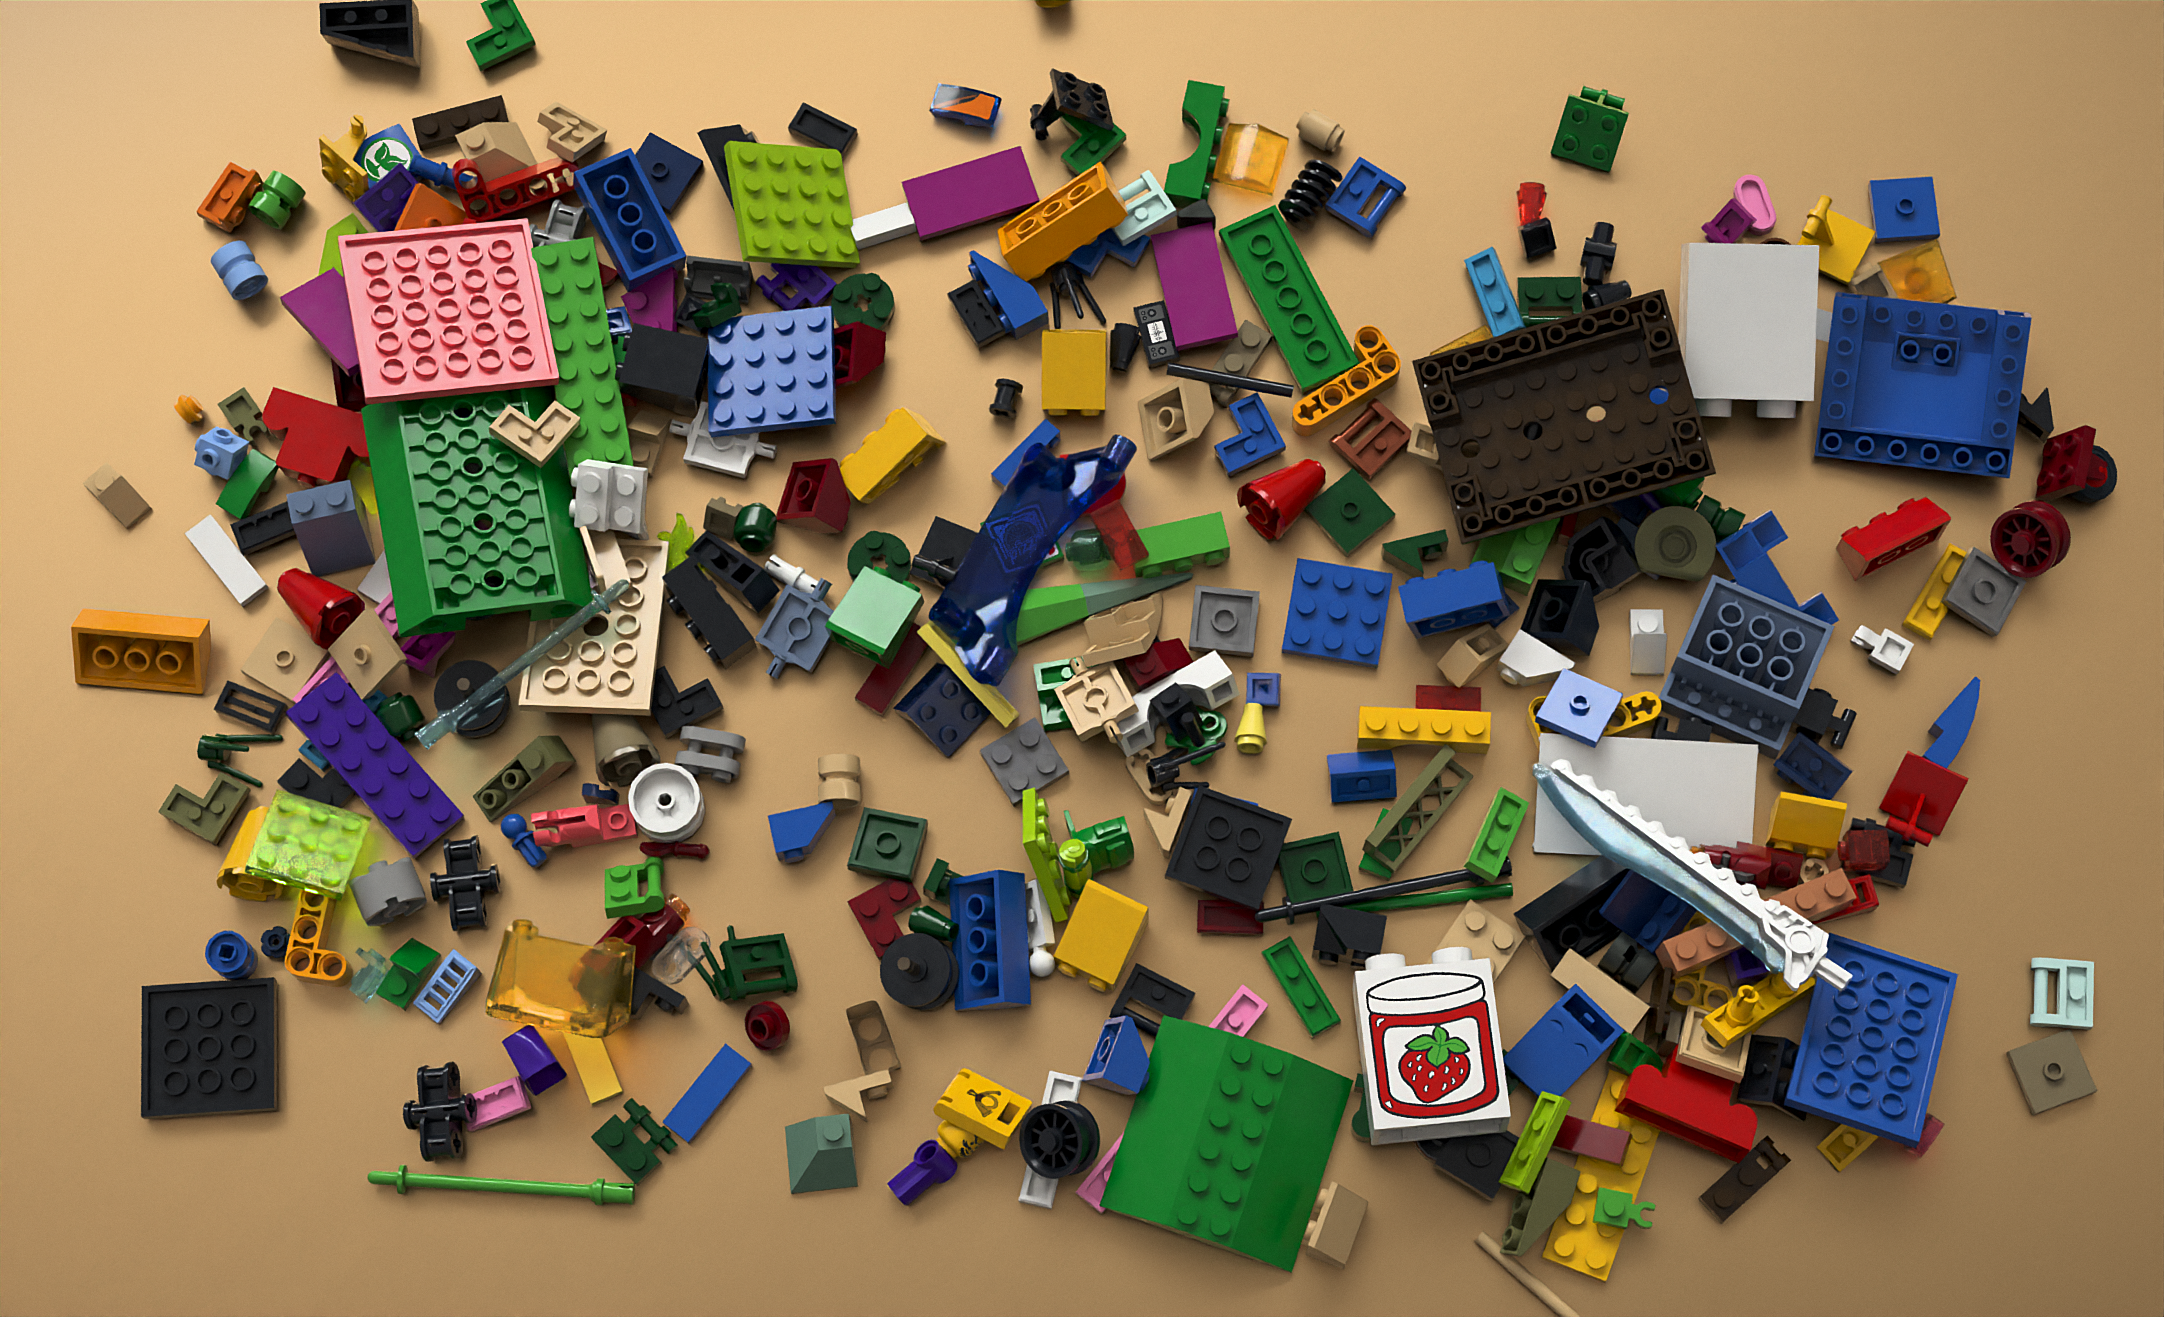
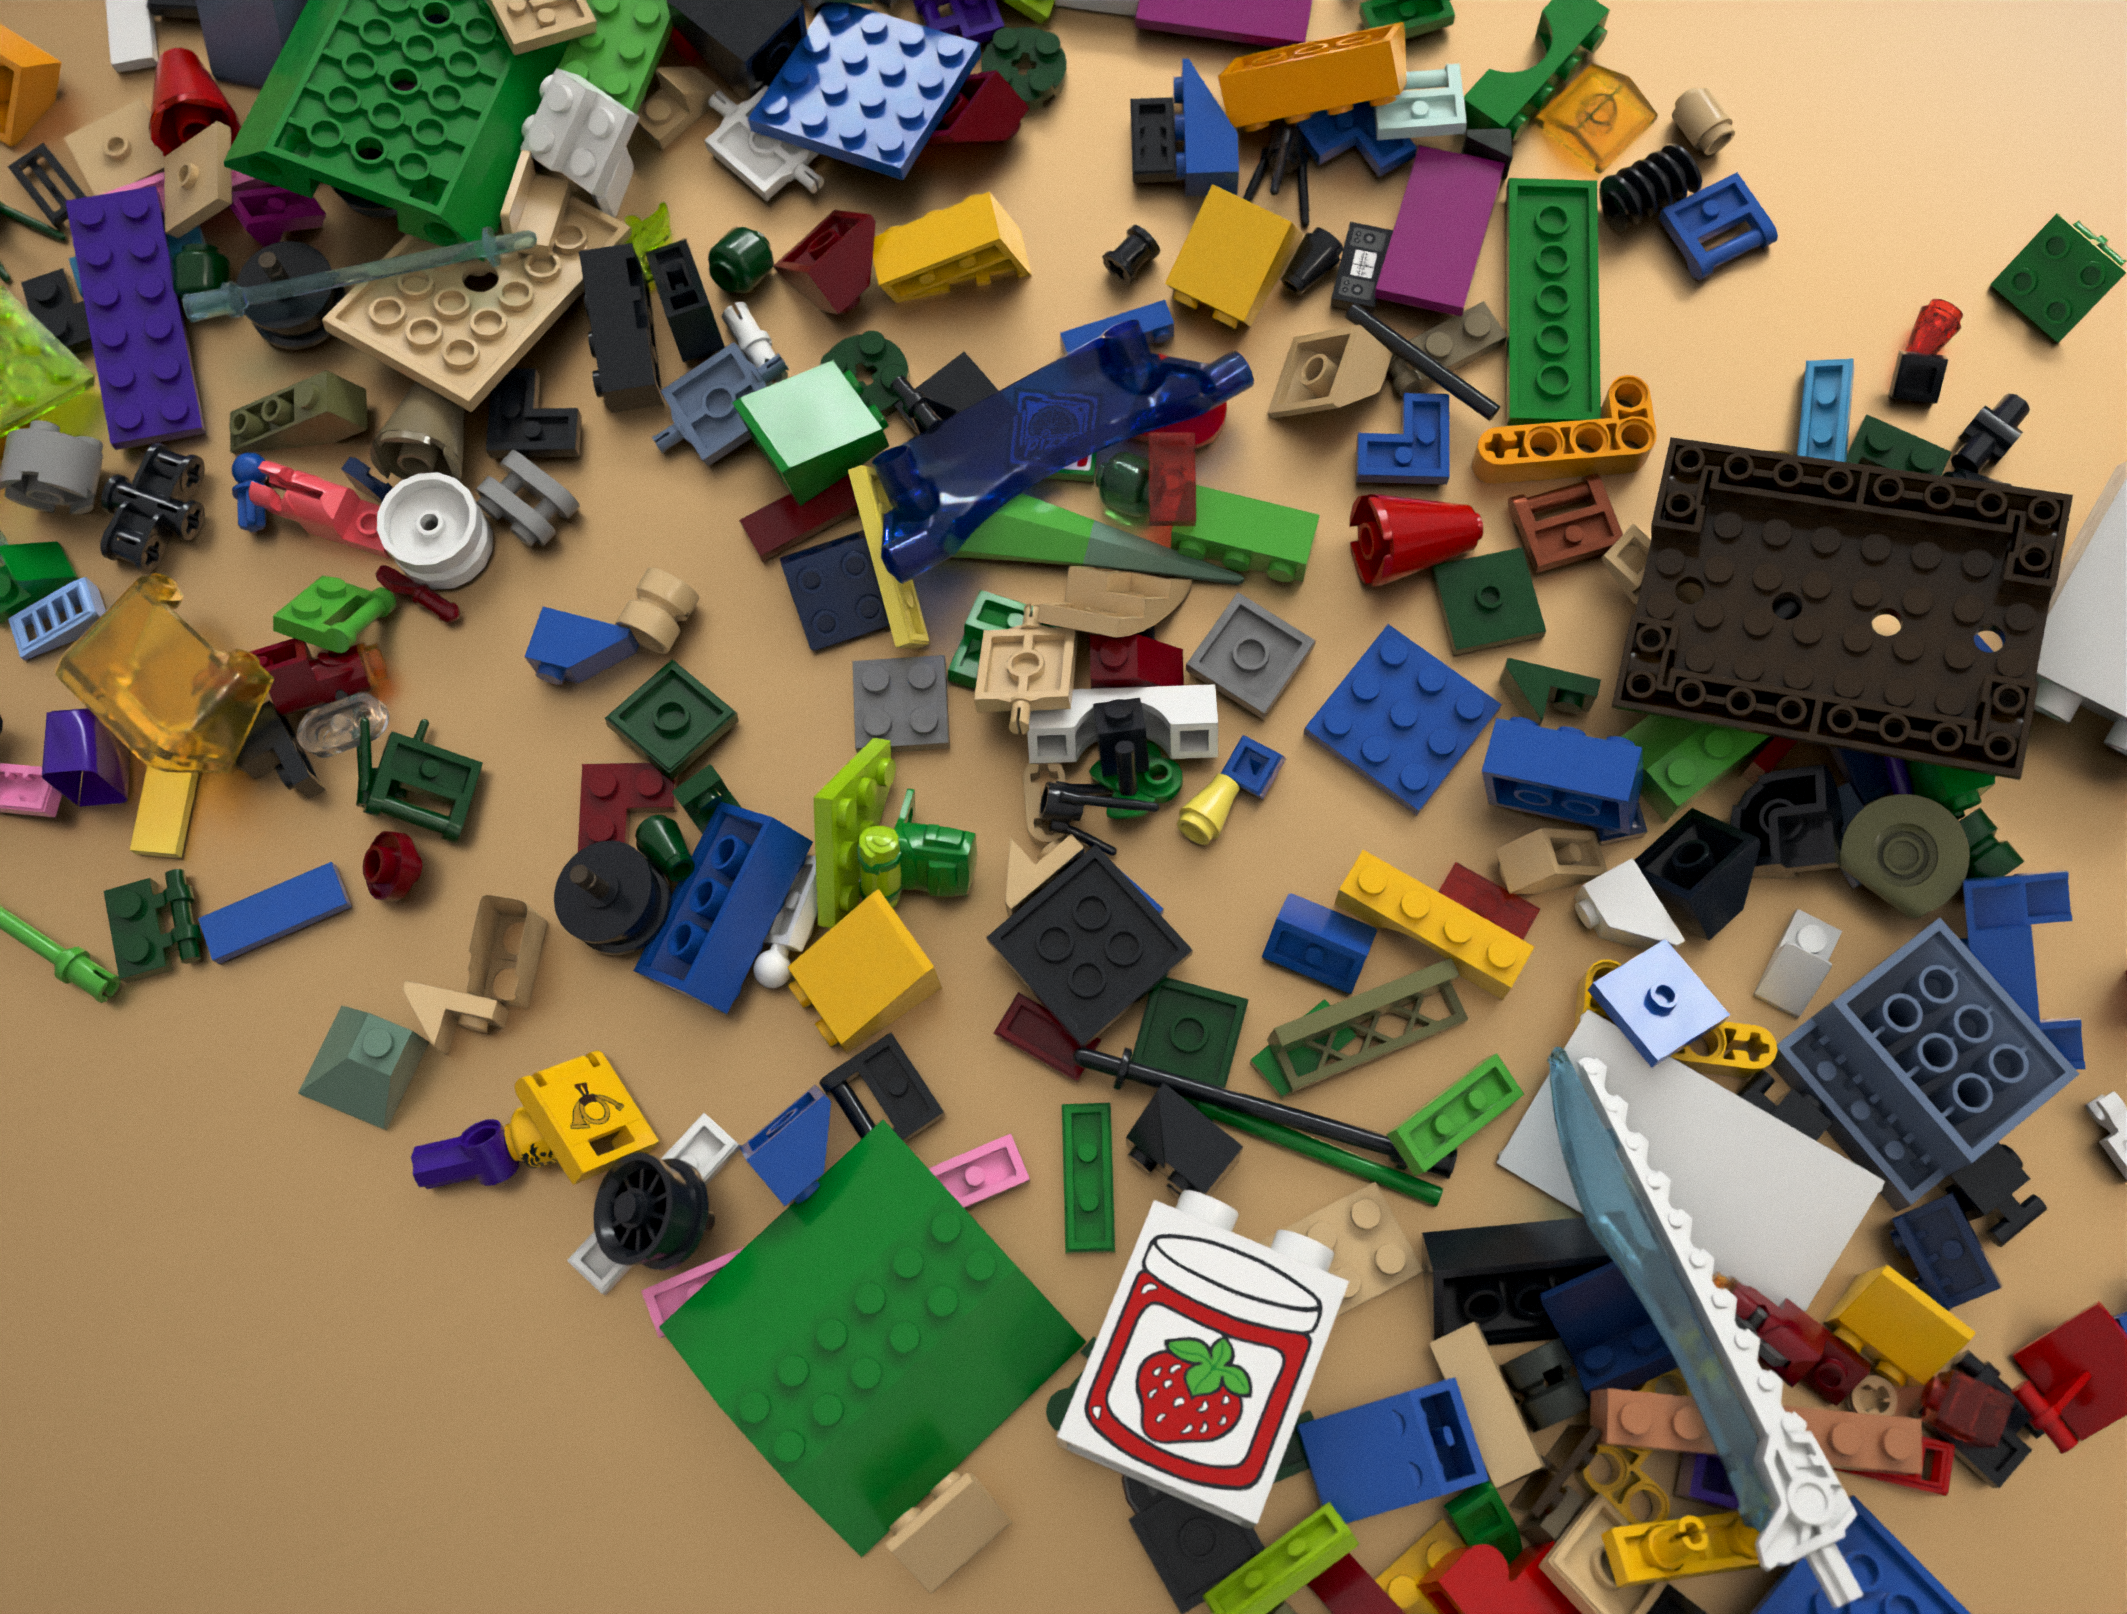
camera: 30 degrees right, 0 degrees up
dark tan tile [703,497,743,540] -> none

